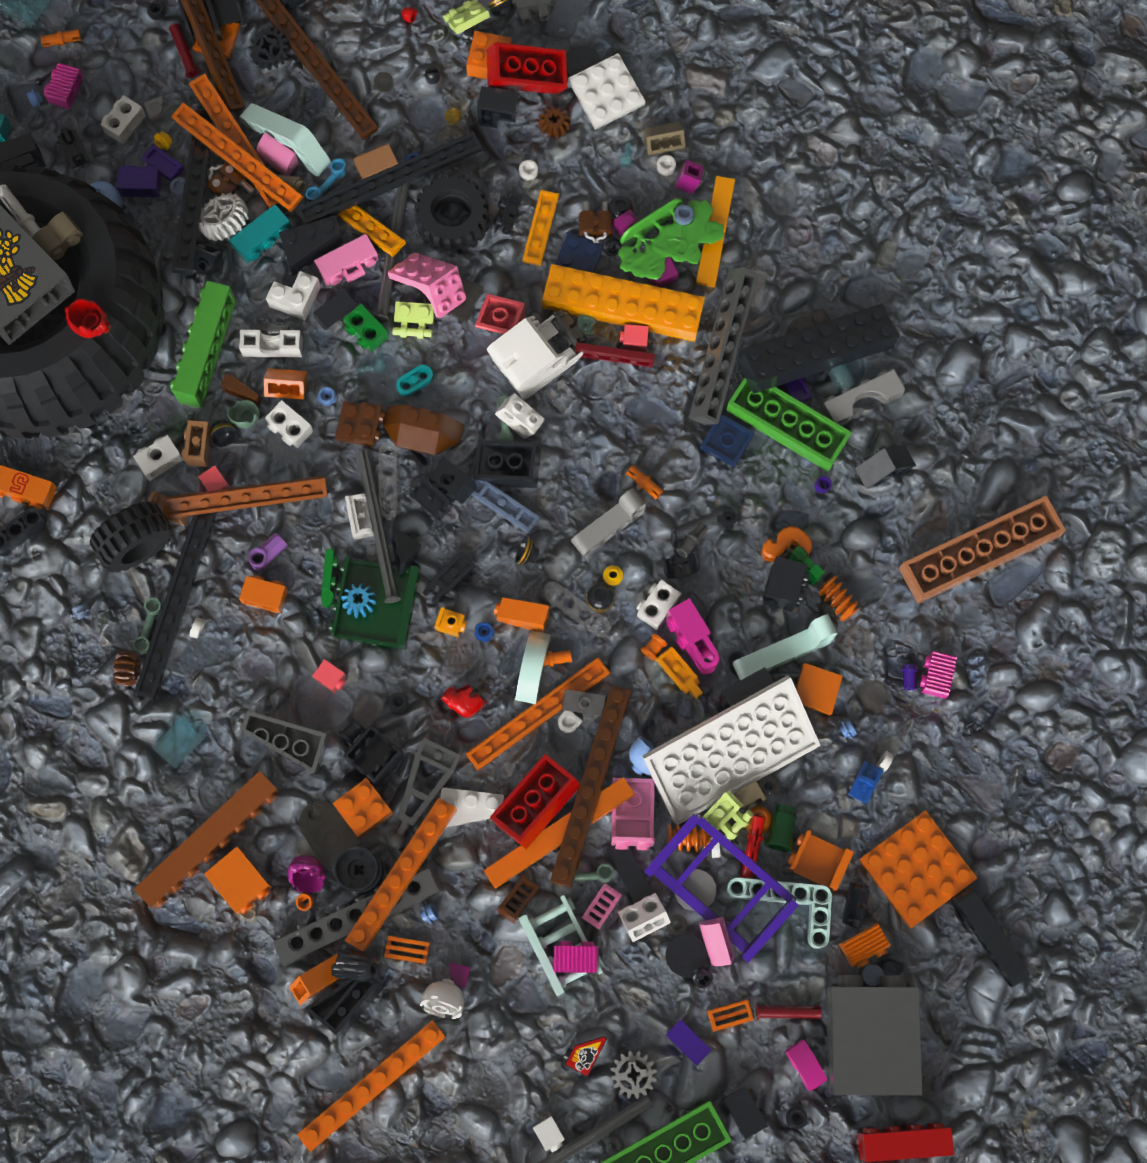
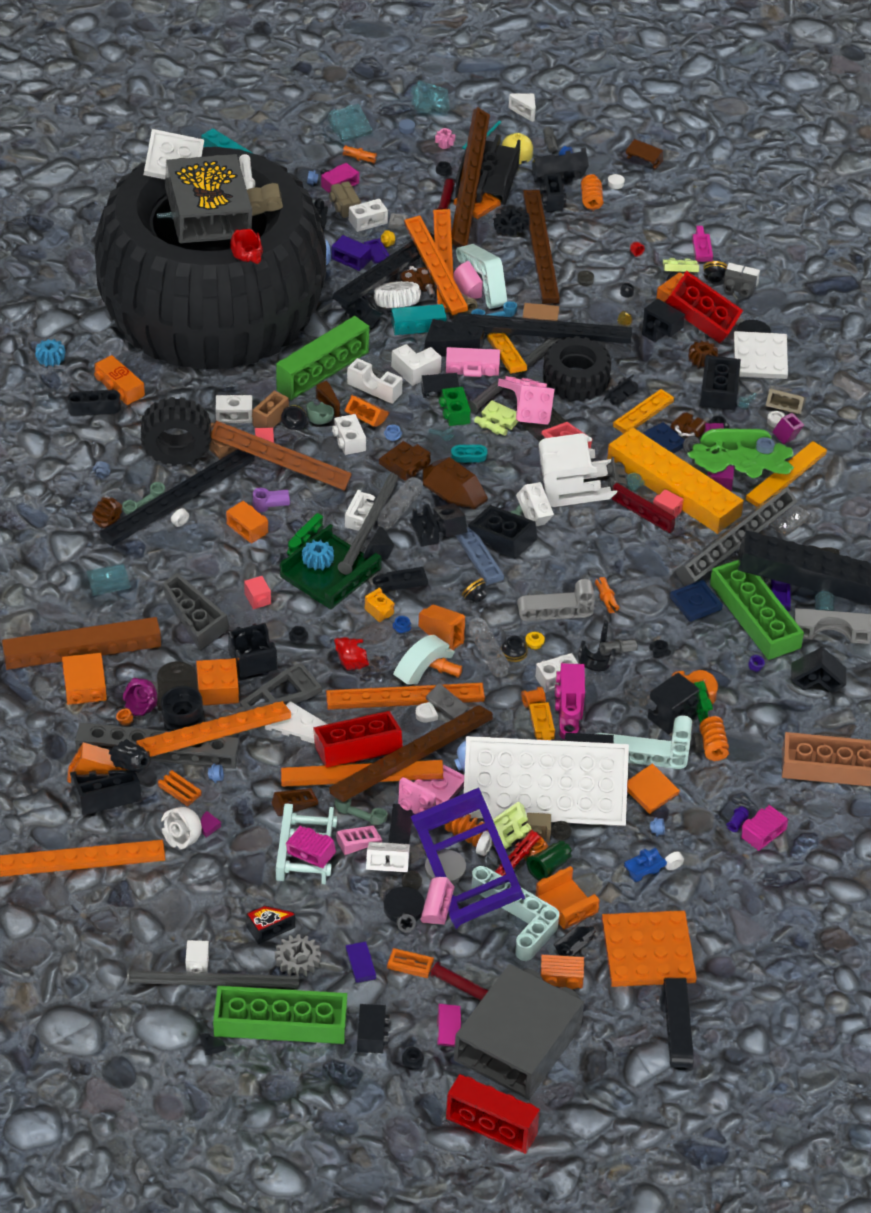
camera: 30 degrees right, 30 degrees down
white tile [519,160,538,180] -> none
none -> dark tan brick [329,181,361,218]
none -> black brick [700,355,741,410]

